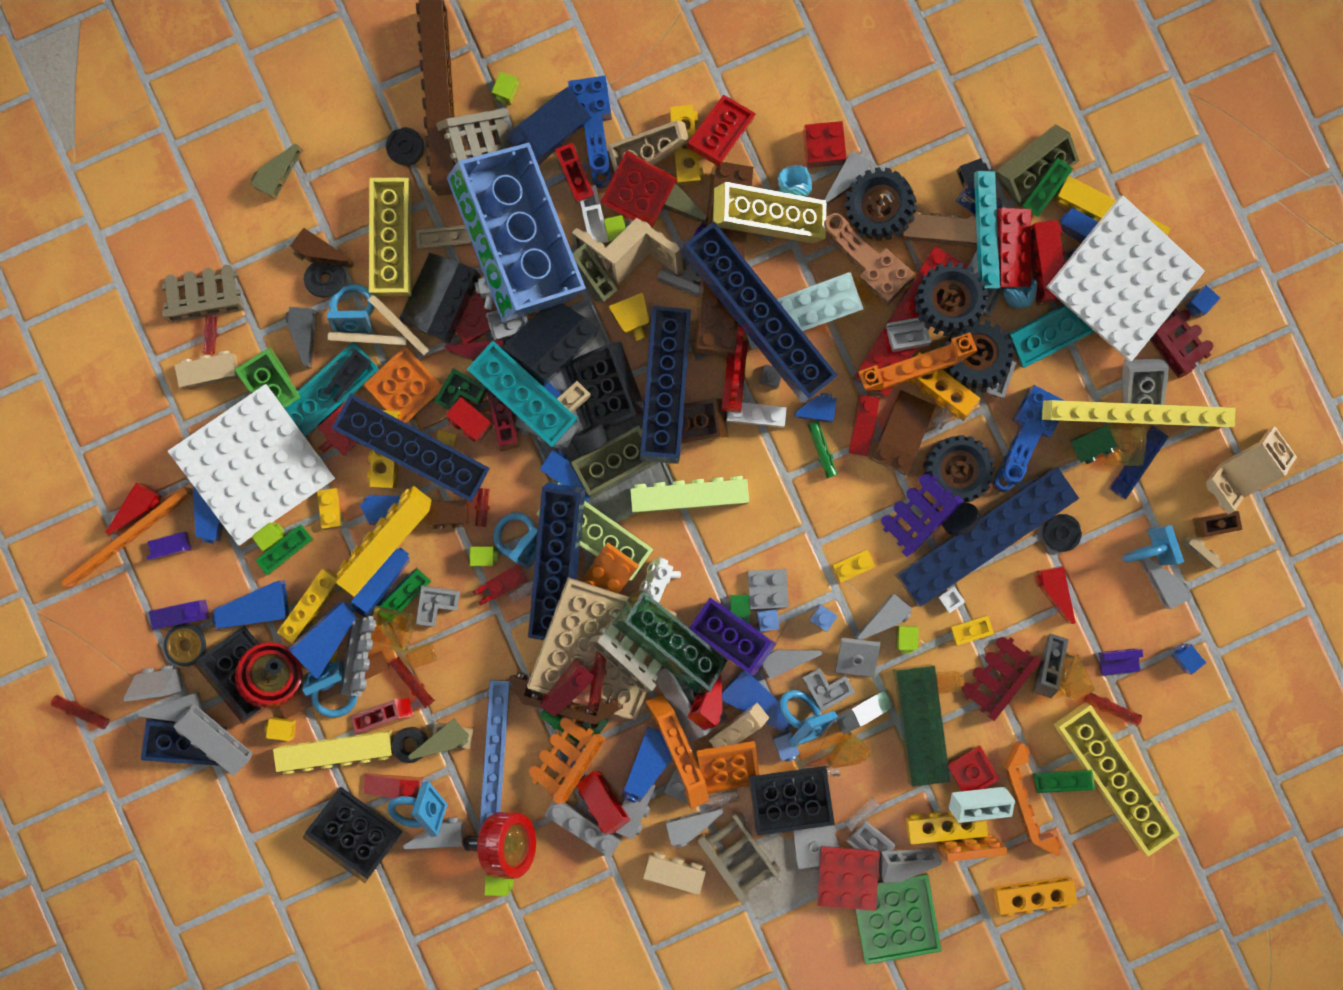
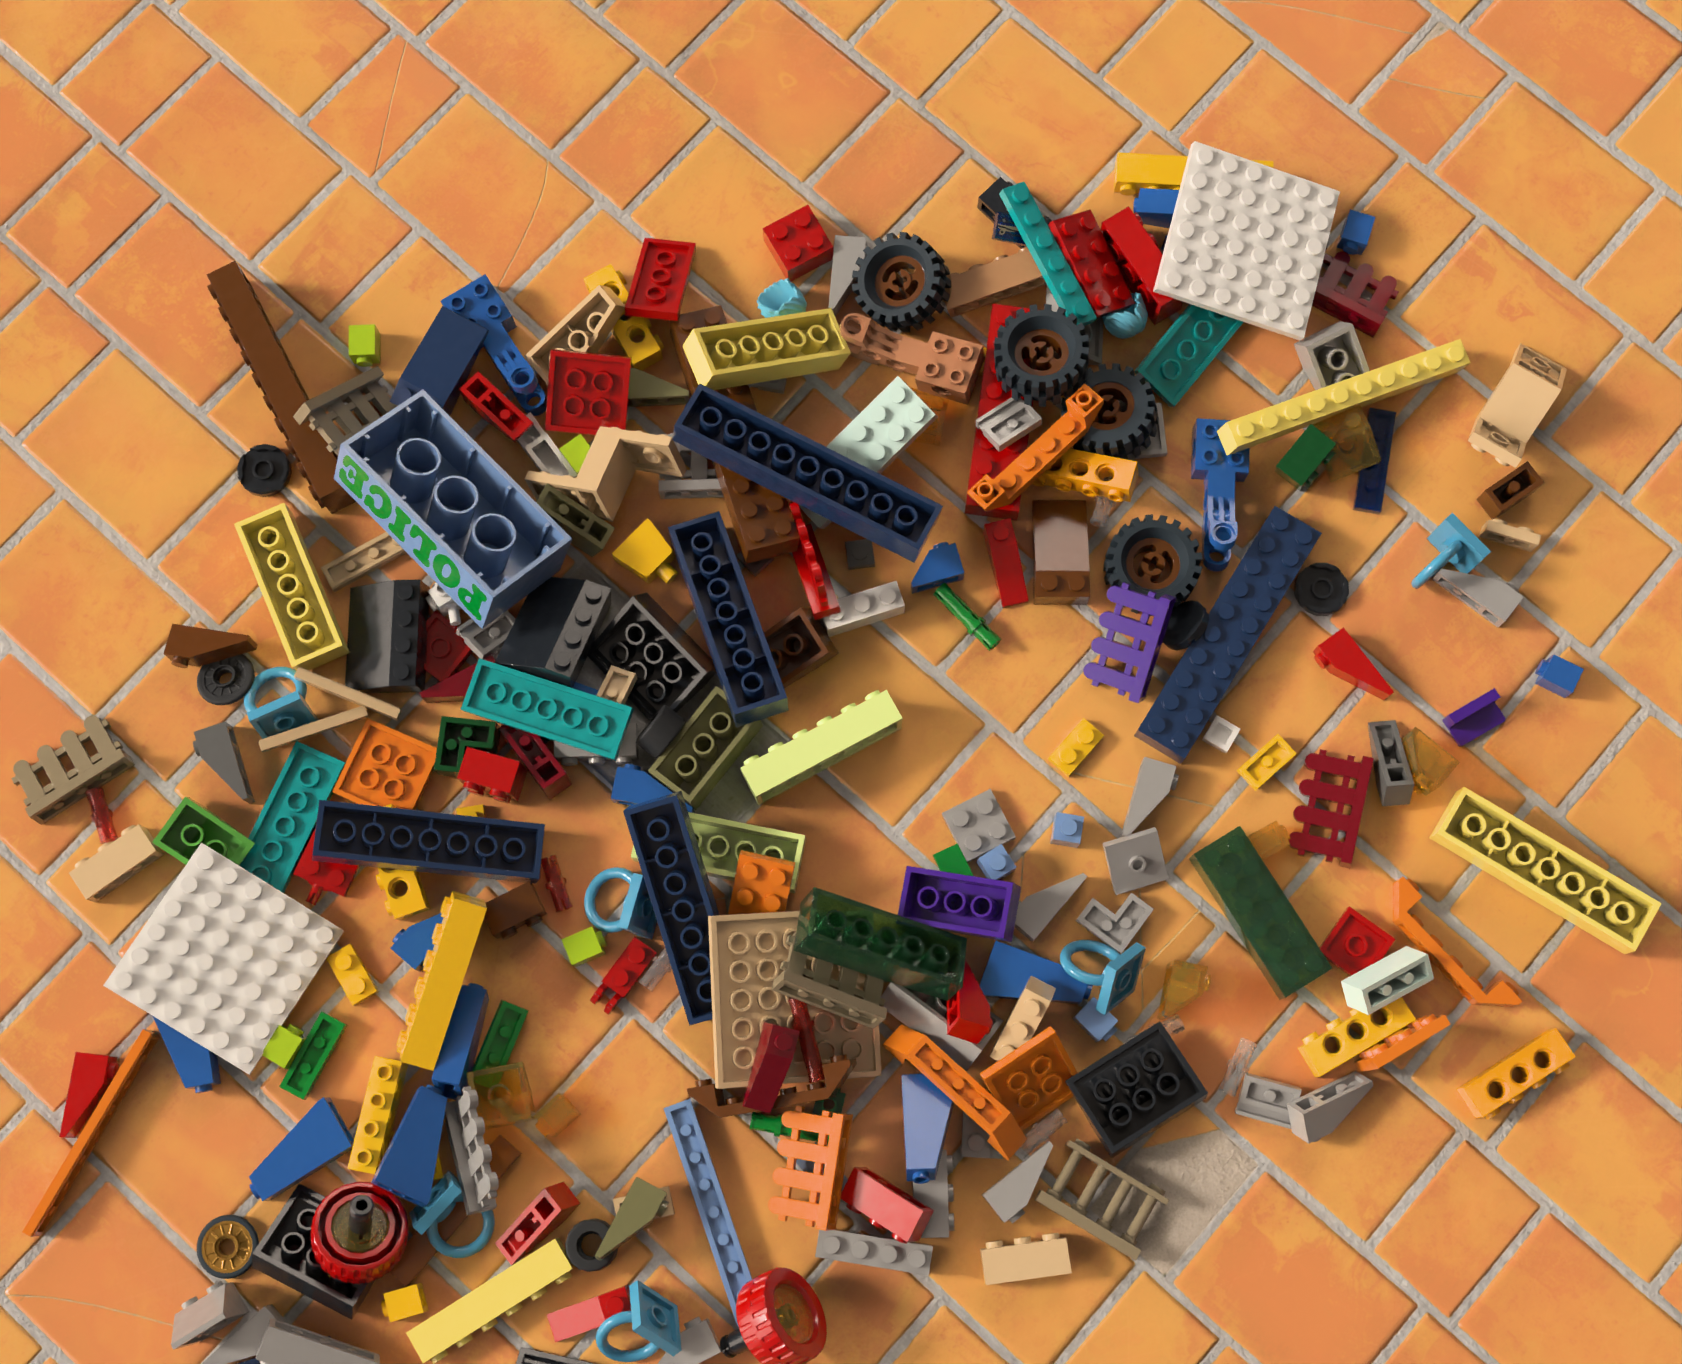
camera: 20 degrees left, 10 degrees down
dark purple panel [146,532,192,560] -> none
dark purple slope [149,600,210,630] -> none
olive slope [251,144,303,200] -> none
black hinge [324,349,372,403] -> none
clear red pin [389,656,435,708] -> none
light grey plate [416,585,460,627] -> none
white brick [638,557,681,604] -> none
light grey plate [793,826,834,869] -> none
red plate [817,846,880,911] -> none
slope [836,690,893,735] -> none
green plate [855,873,942,965] -> none
lime brick [896,626,919,654] -> none
olive slope [996,124,1080,207] -> none
green plate [1022,158,1073,217] -> none
green tile [1033,769,1095,793] -> none
clear red pin [1084,691,1142,726] -> none

